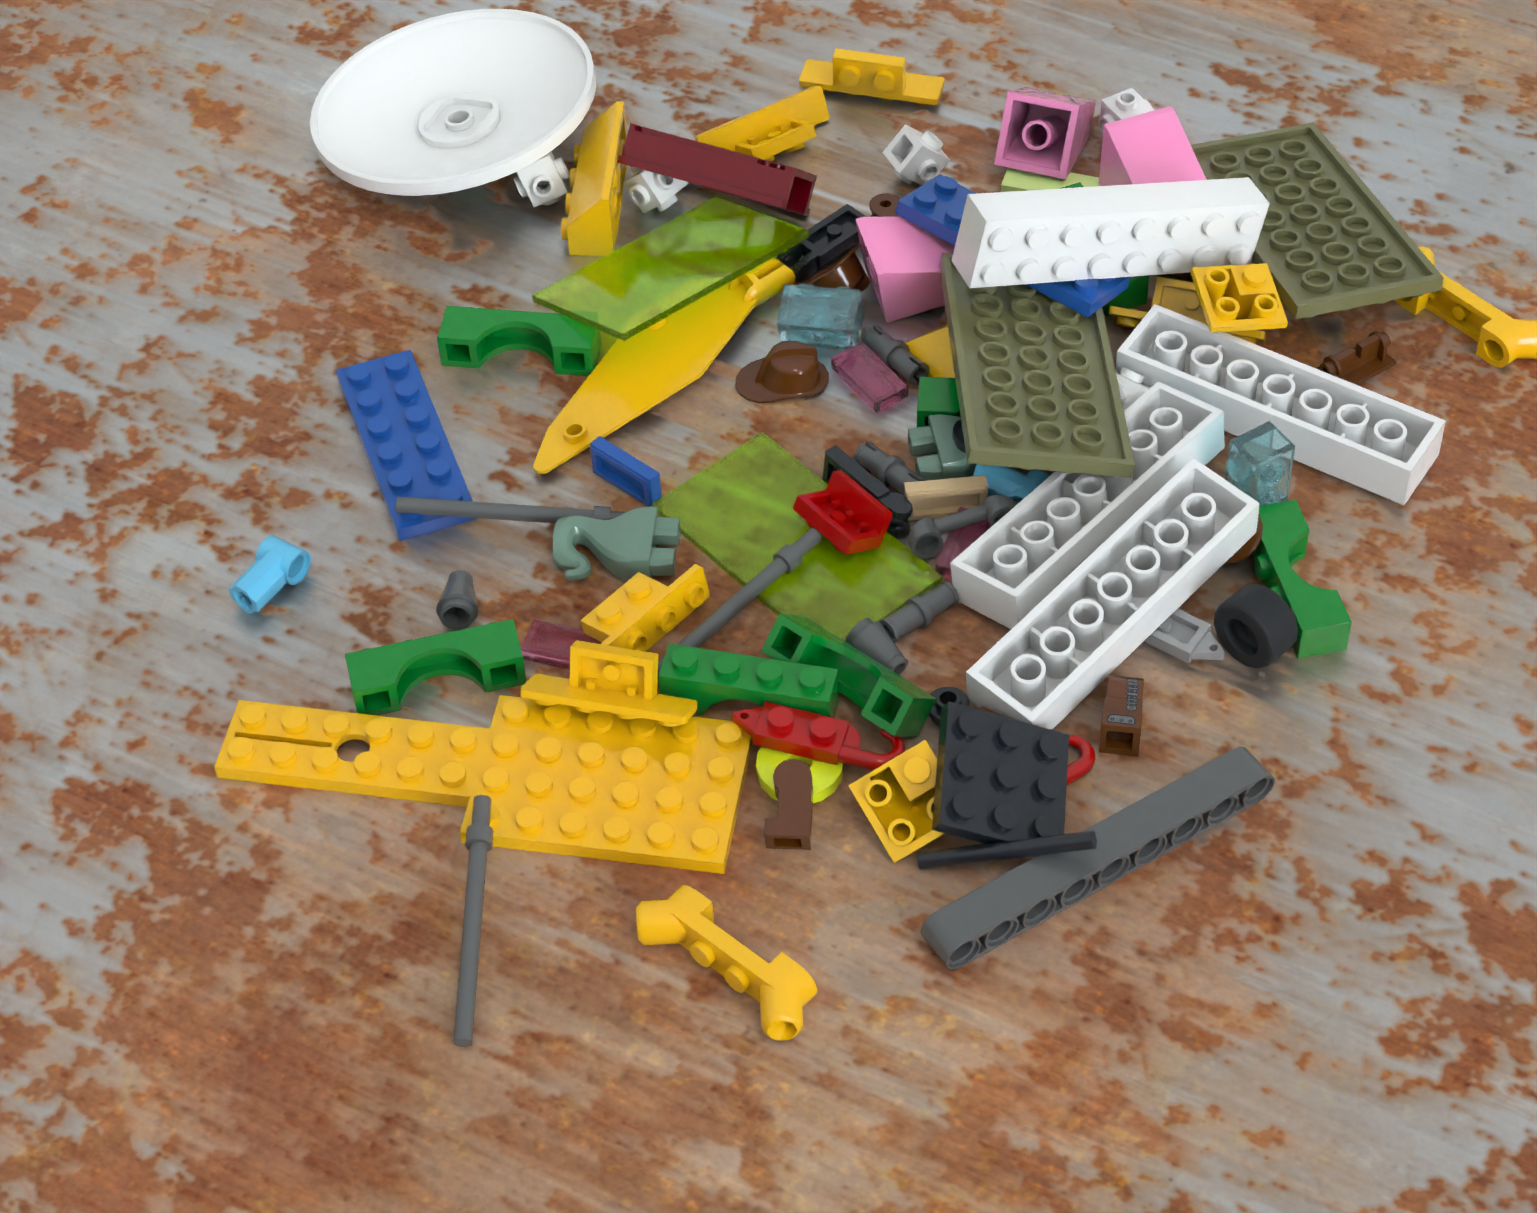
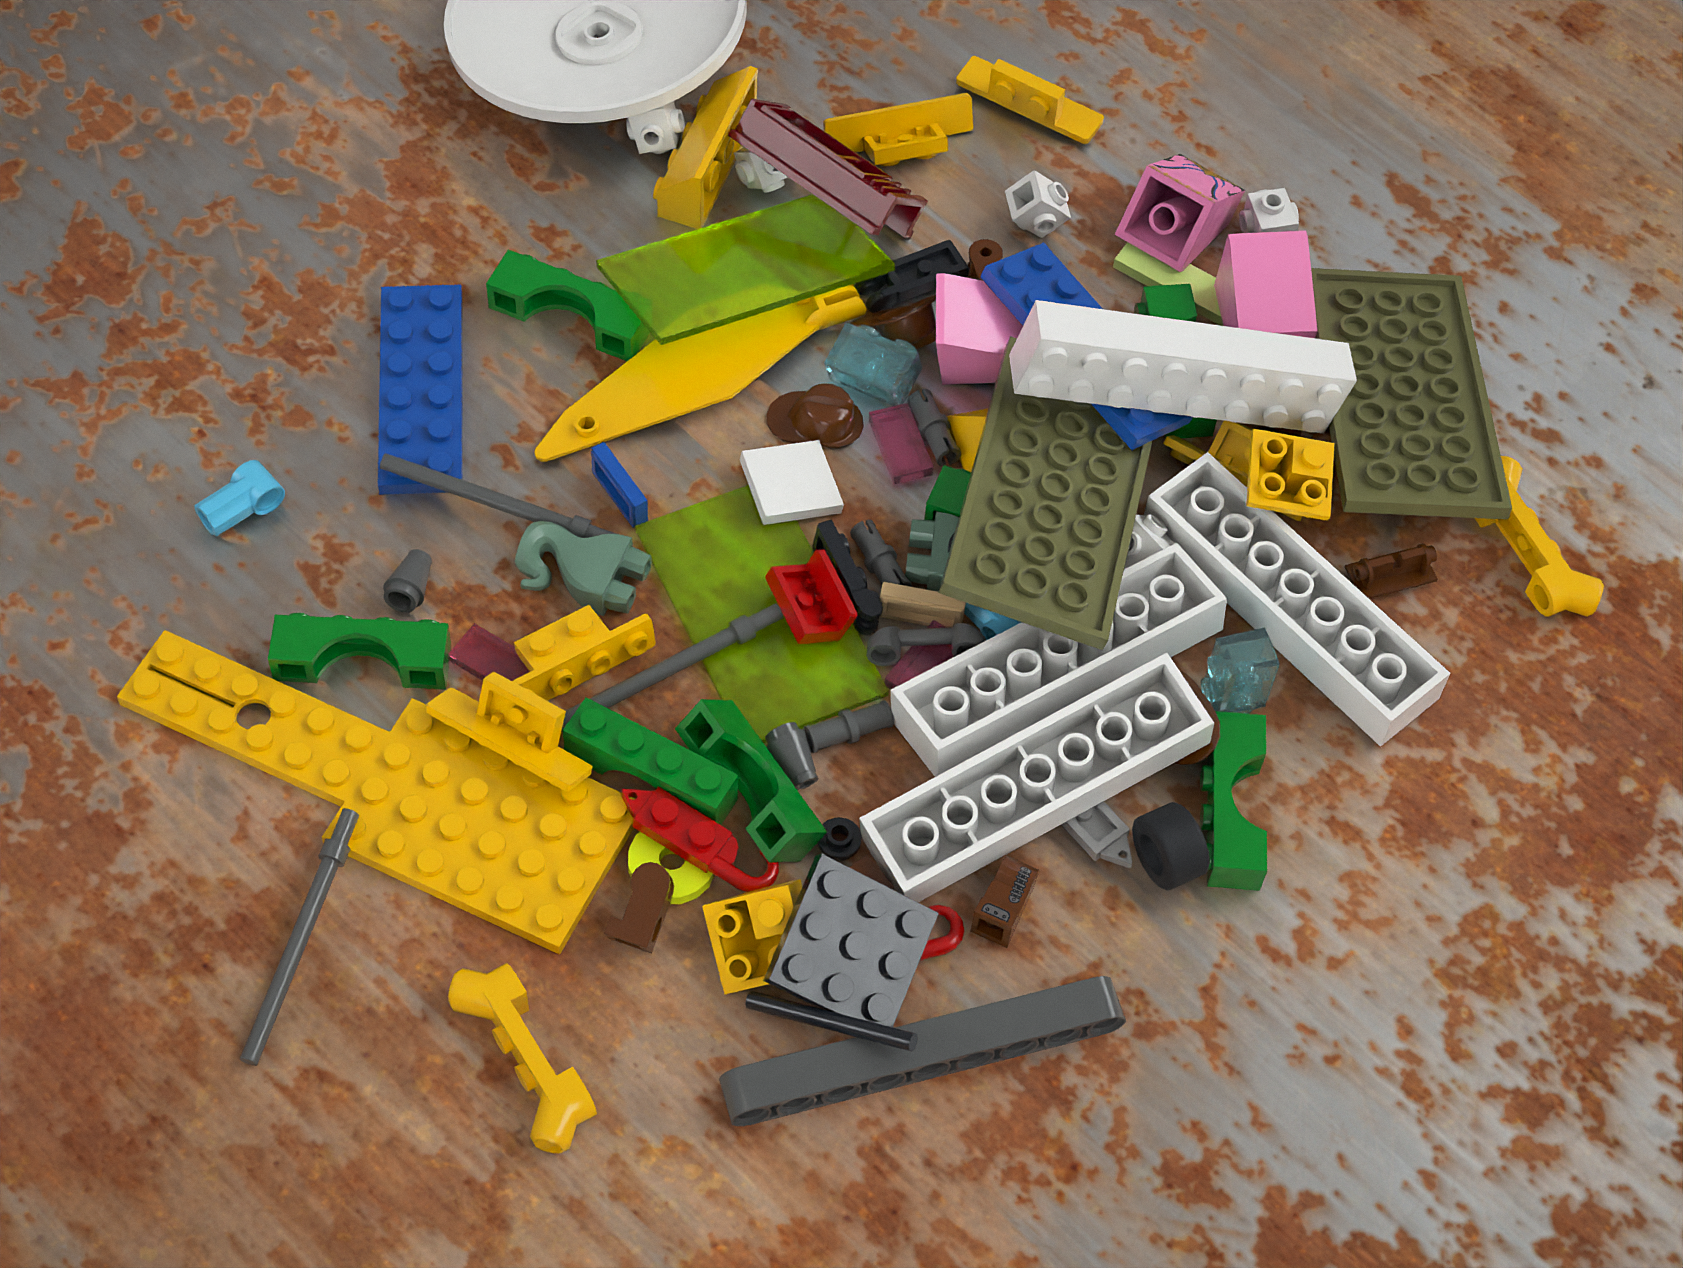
camera: 10 degrees right, 10 degrees up
none -> white tile [739,440,844,525]

